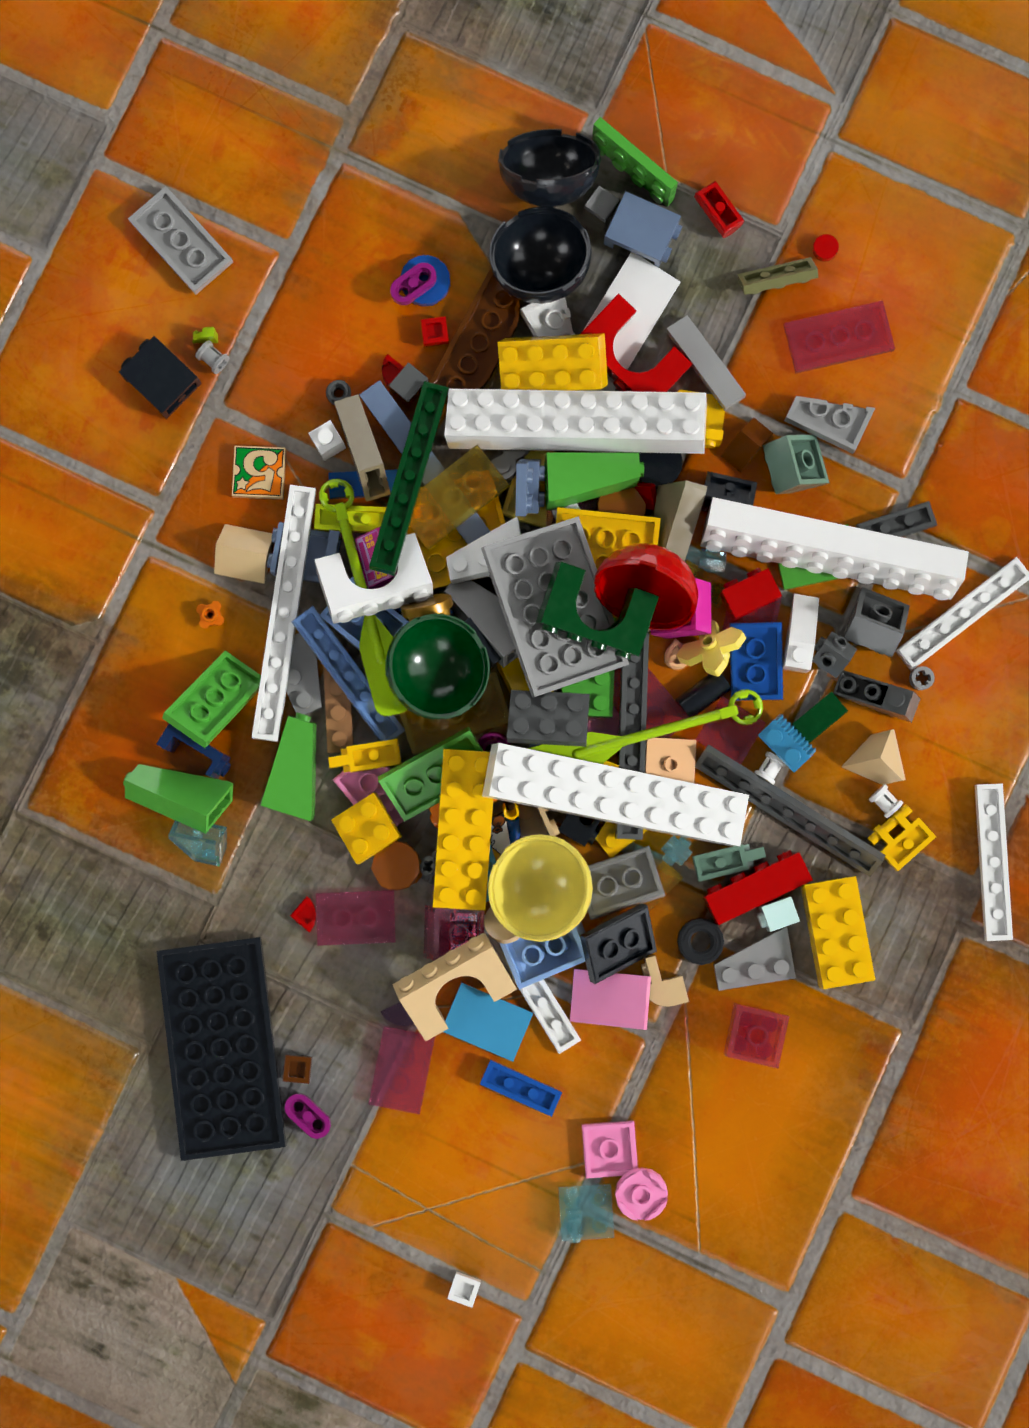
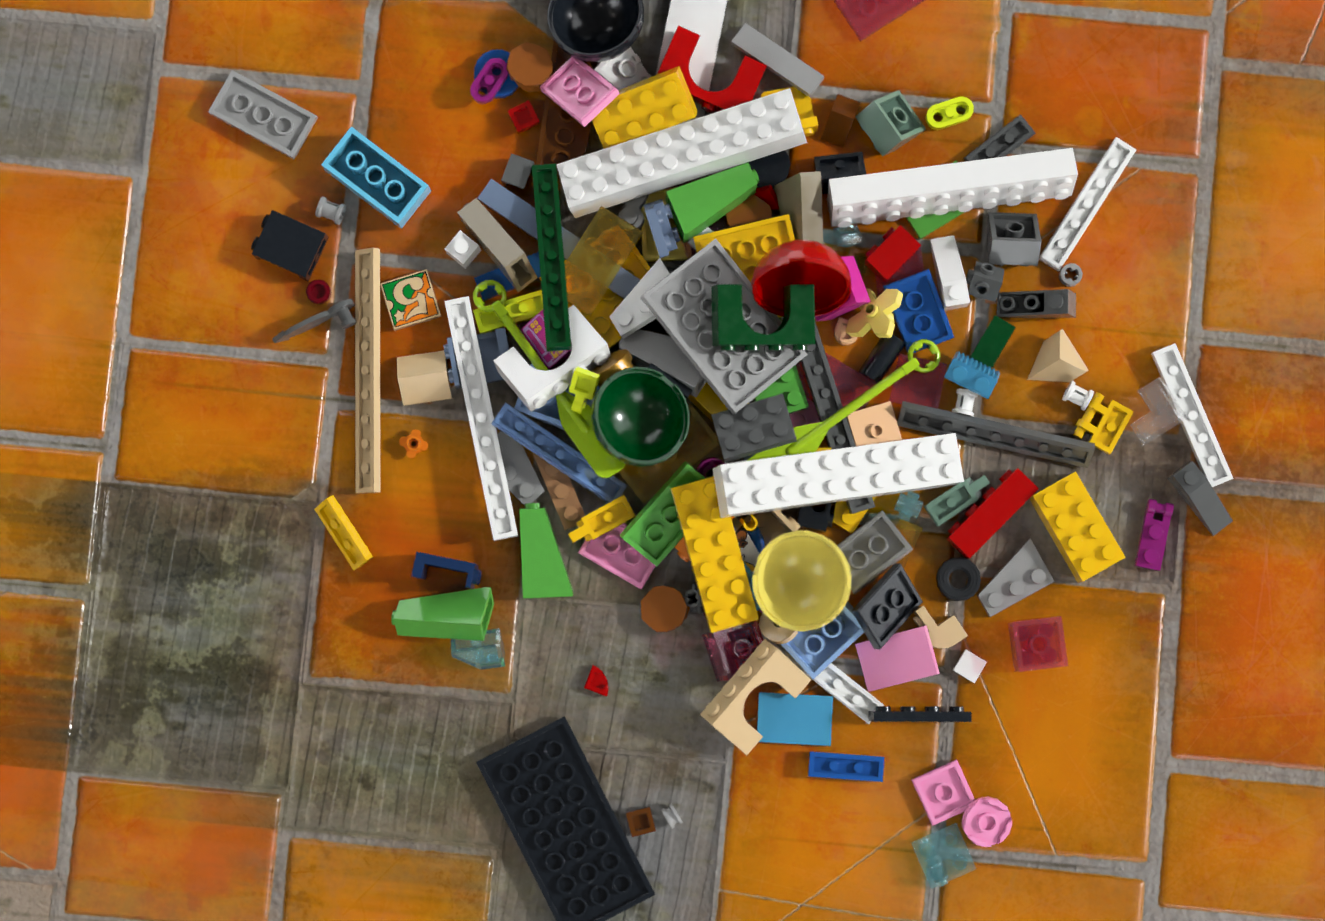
camera: 25 degrees left, 0 degrees up
bright green plate [162,651,261,748] -> none
lime tile [192,327,218,343] -> none
magenta plate [285,1093,331,1139] -> none
clear pink tile [316,890,396,946] -> none
dark grey plate [326,380,352,405] -> none
yellow plate [331,792,402,864] -> none
clear pink tile [368,1026,435,1114] -> none
clear purple tile [381,1002,414,1026] -> none
red tile [382,354,404,389] -> none
light aqua brick [757,896,800,932] -> none
light grey wing [784,396,875,454] -> none
none -> dark grey brick [272,299,356,343]
none -> dark red tile [306,279,332,305]
none -> yellow plate [314,495,373,570]
none -> medium azure brick [321,127,431,229]
none -> tan plate [355,248,381,494]
none -> dark orange hat [506,42,552,93]
none -> bright pink tile [539,57,620,127]
none -> neon yellow plate [569,367,600,413]
none -> light grey bush [661,803,683,829]
none -> black plate [869,706,972,722]
none -> neon yellow plate [926,97,974,130]
none -> white tile [953,649,987,683]
none -> clear brick [1130,377,1188,446]
none -> magenta plate [1134,499,1174,571]
none -> dark grey slope [1167,461,1233,536]

